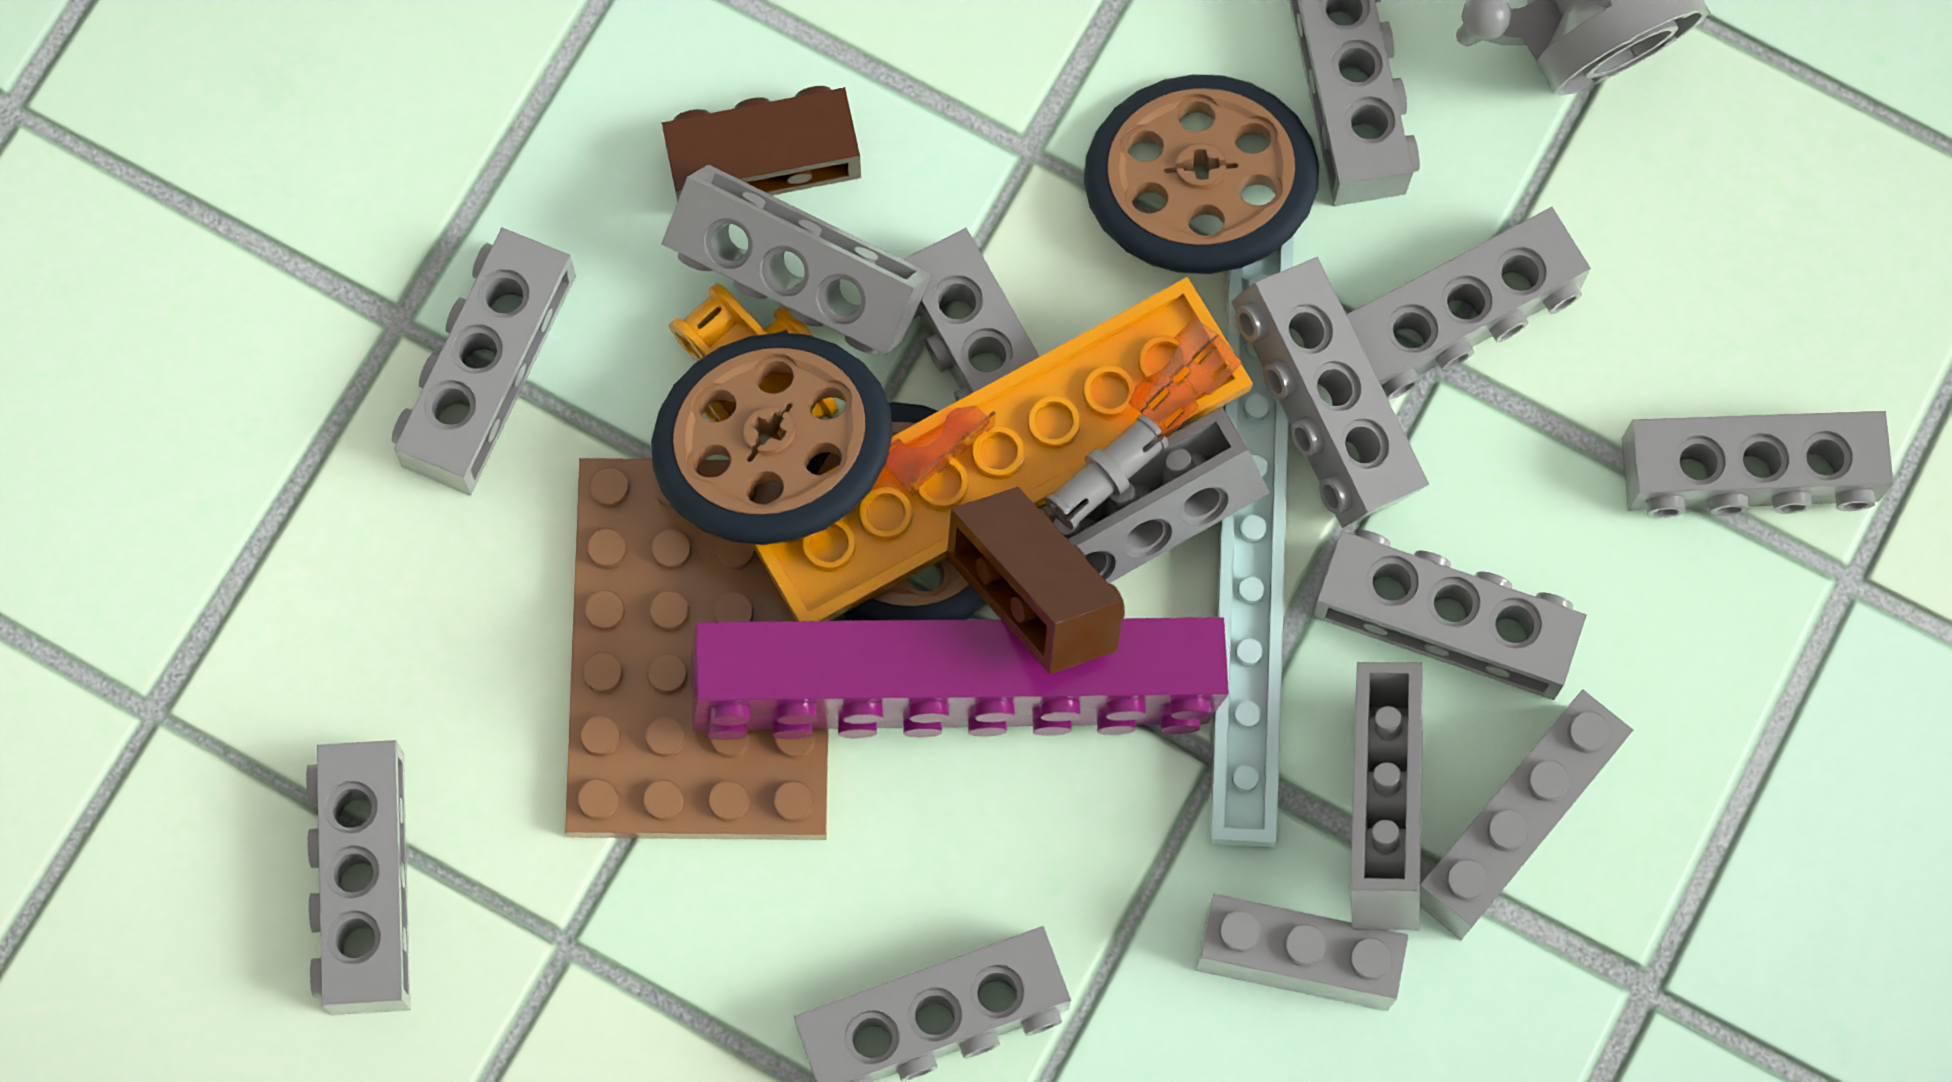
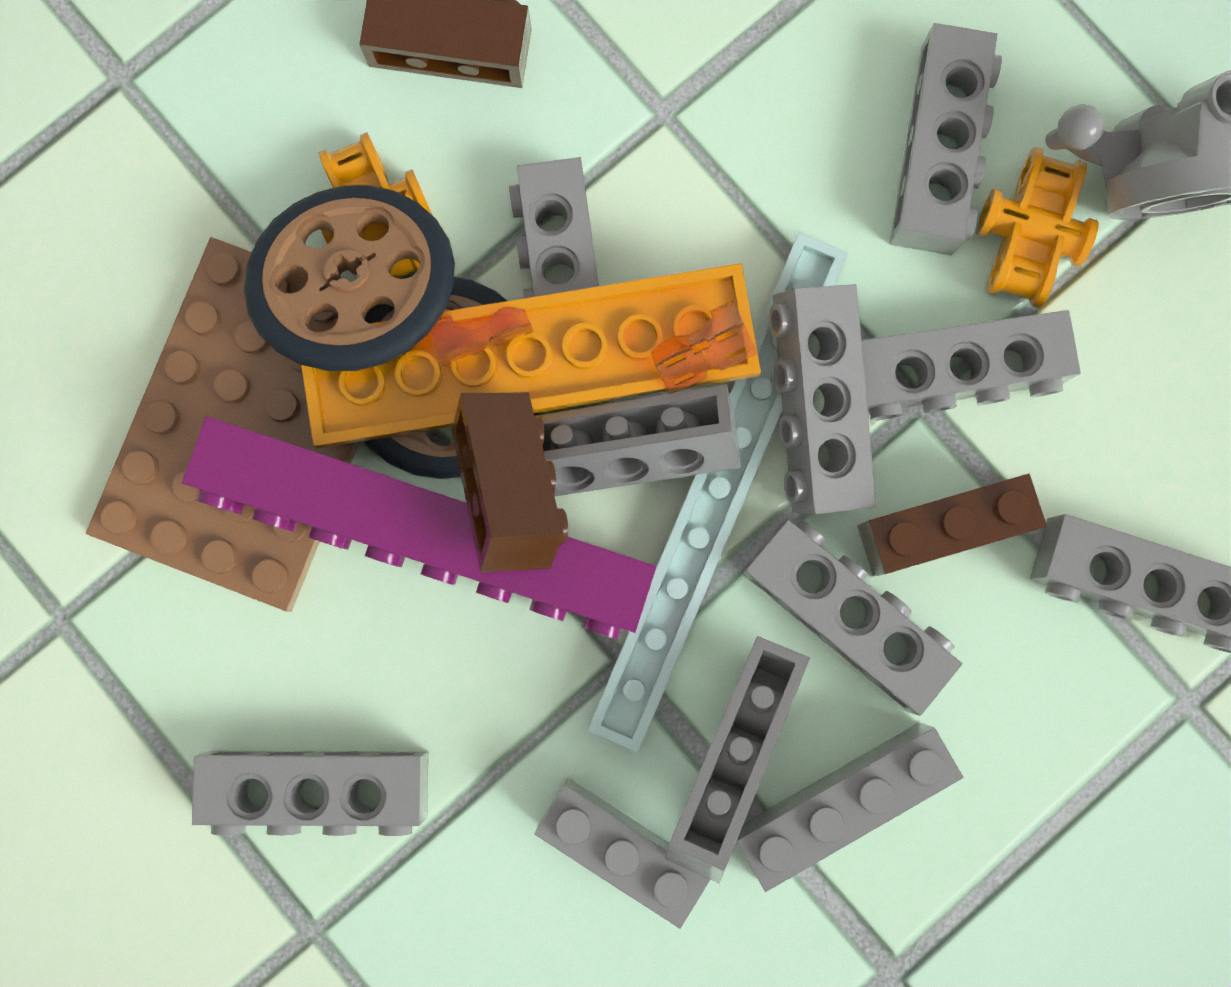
camera: 25 degrees right, 10 degrees up
light grey brick [392,227,576,495] -> none
light grey brick [661,164,932,355] -> none
light grey pin [1045,415,1169,530] -> none
wedge [1083,74,1319,274] -> none
none -> reddish brown brick [857,473,1047,577]
none -> light orange axle [976,147,1099,308]

